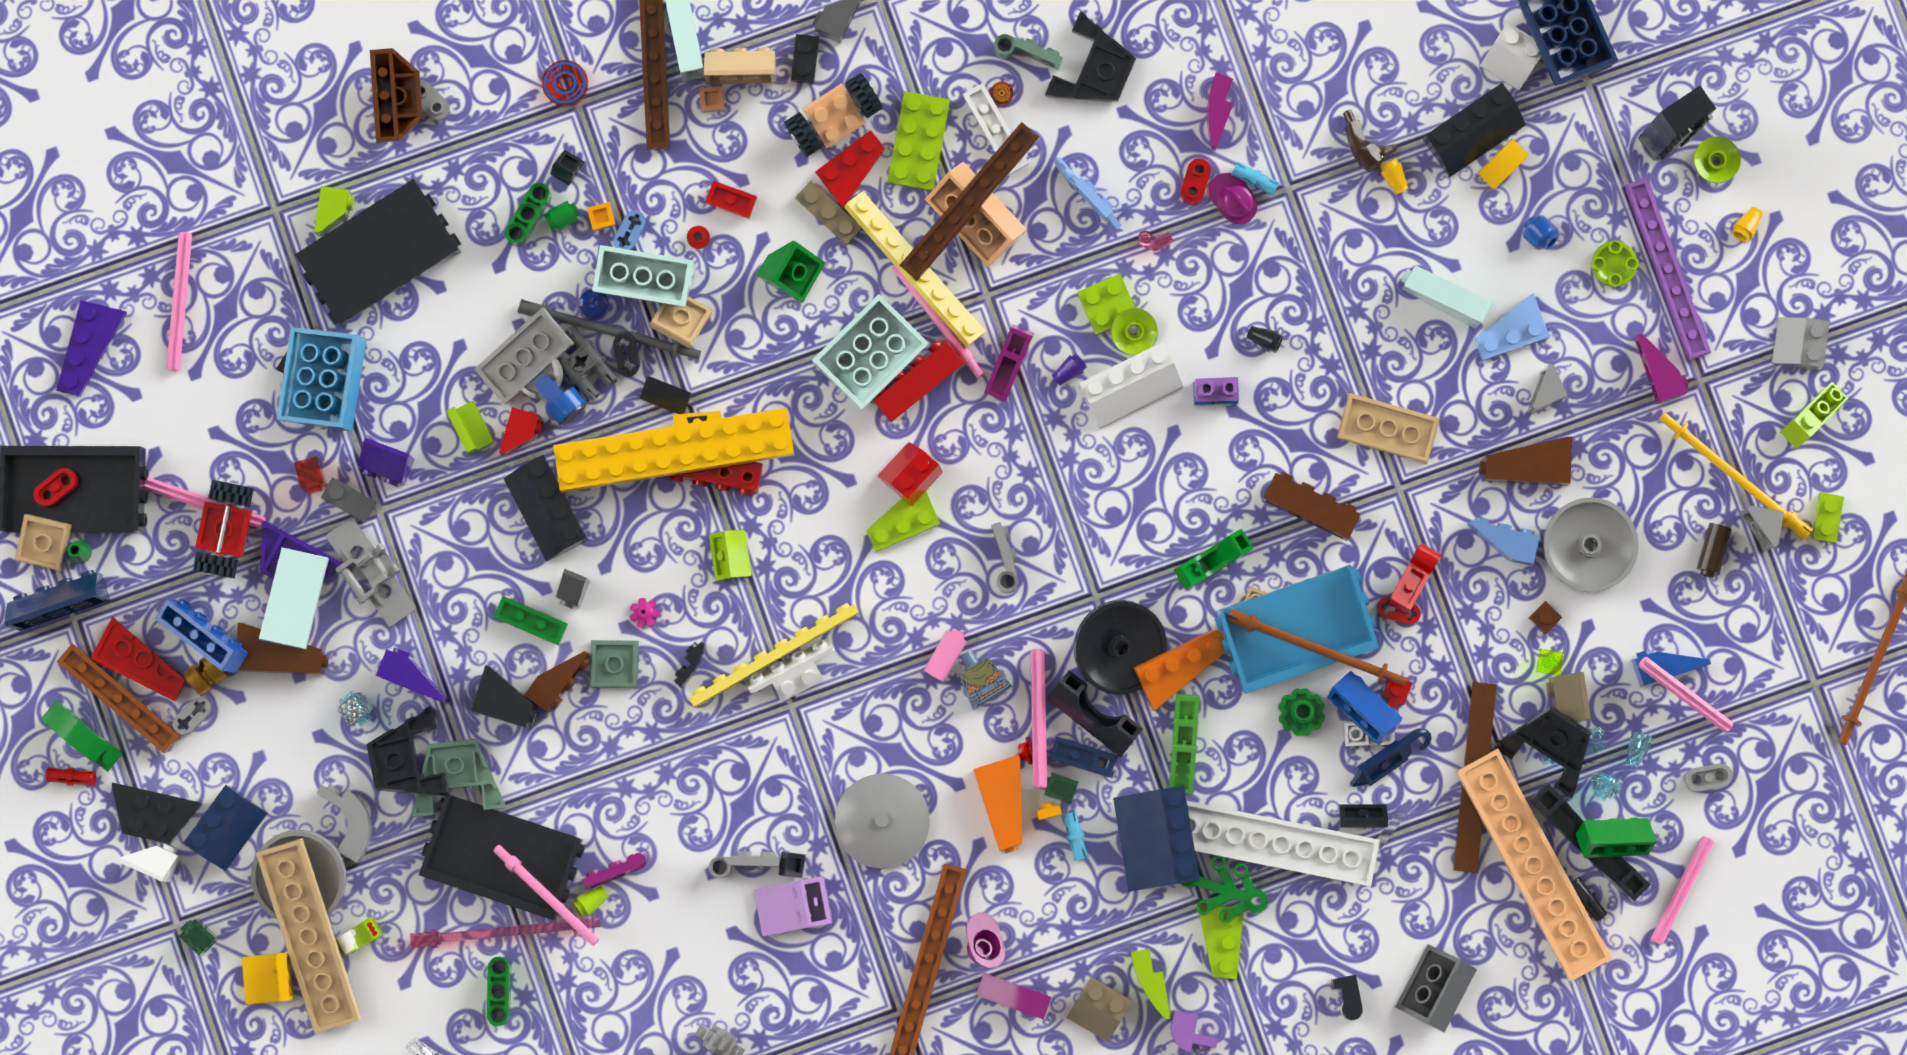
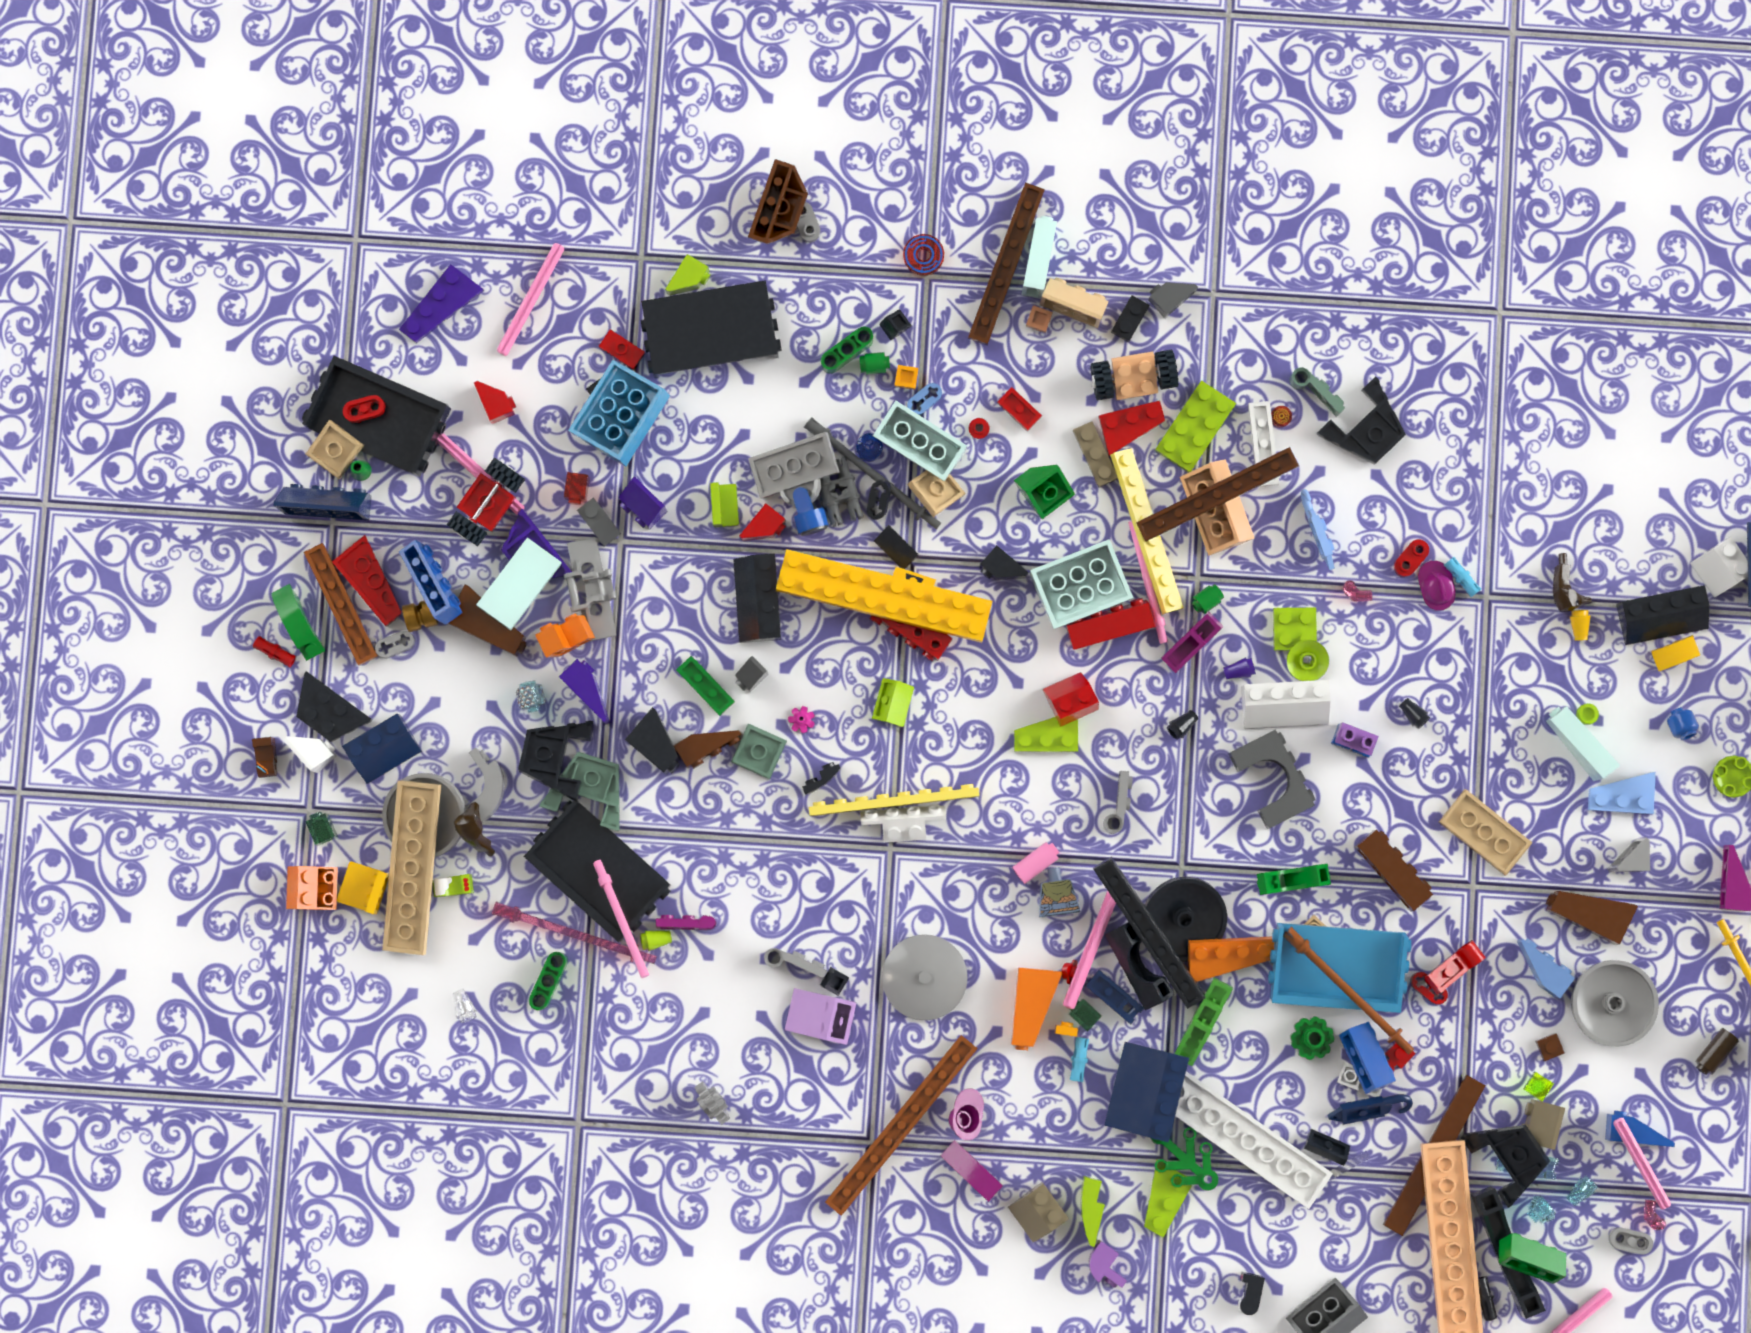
camera: 25 degrees right, 0 degrees up
magenta slope [1207,72,1234,151] -> none
none -> reddish brown leg [252,737,277,778]
none -> orange slope [286,866,338,910]
none -> dark brown animal [454,802,495,857]
none -> red slope [473,381,516,424]
none -> orange brick [535,614,595,658]
none -> red plate [599,329,645,370]
none -> black slope [979,545,1029,580]
none -> black tile [1093,856,1206,1009]
none -> black cone [1167,710,1199,740]
none -> green brick [1192,584,1224,614]
none -> dark grey arch [1228,729,1315,829]
none -> lime tile [1576,703,1599,725]
none -> clear pink arm [1644,1199,1666,1230]

